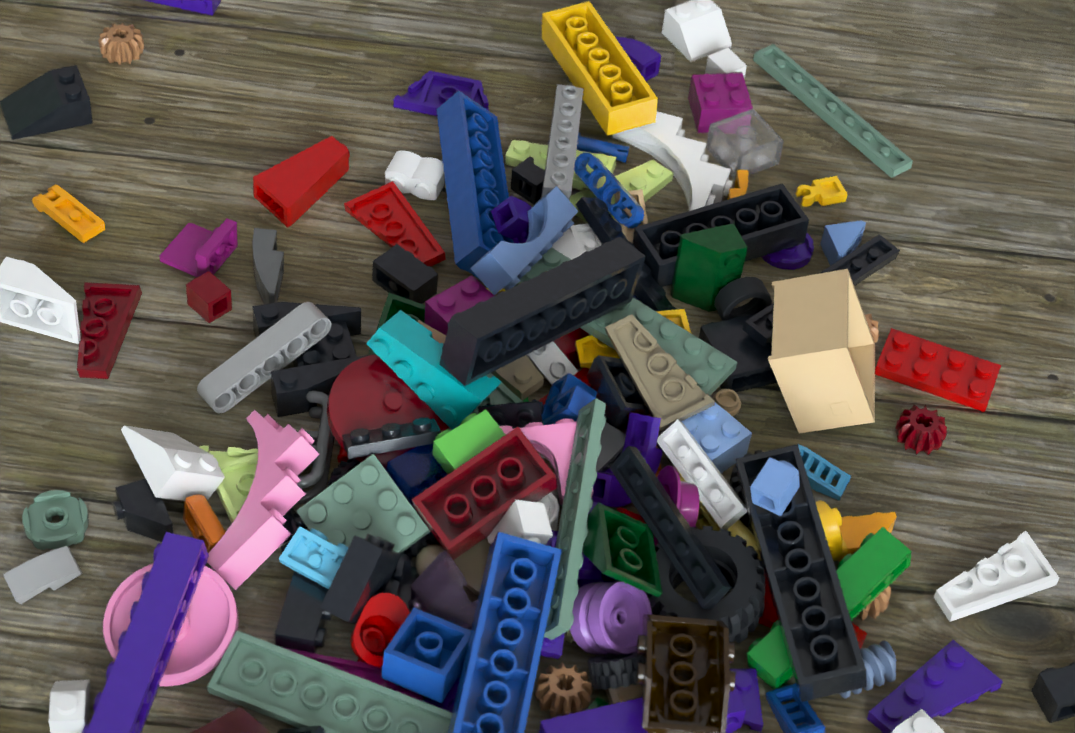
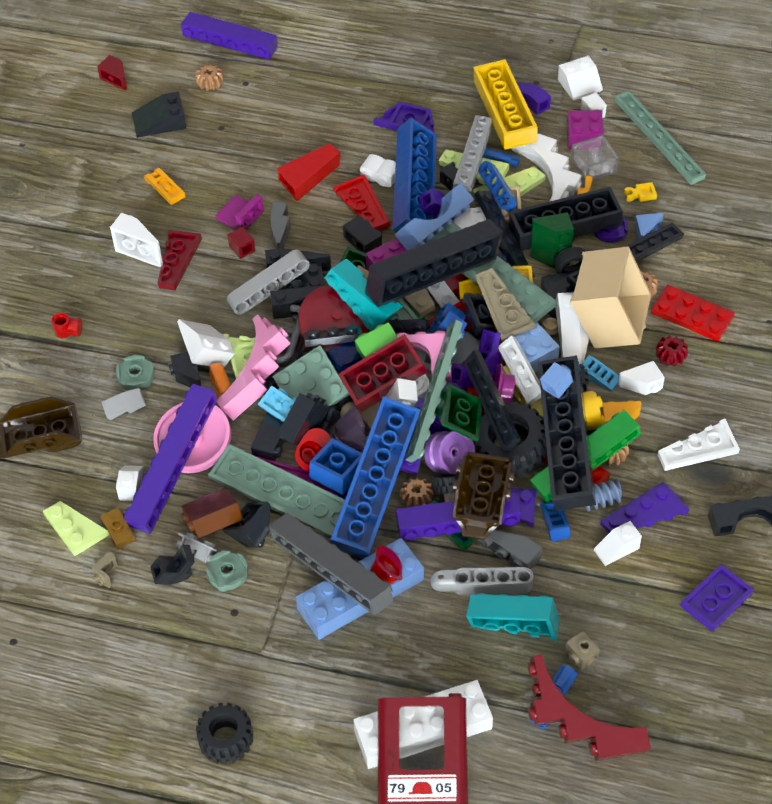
camera: 15 degrees right, 5 degrees up
none -> white wedge [555,292,589,364]
none -> white slope [618,361,665,395]

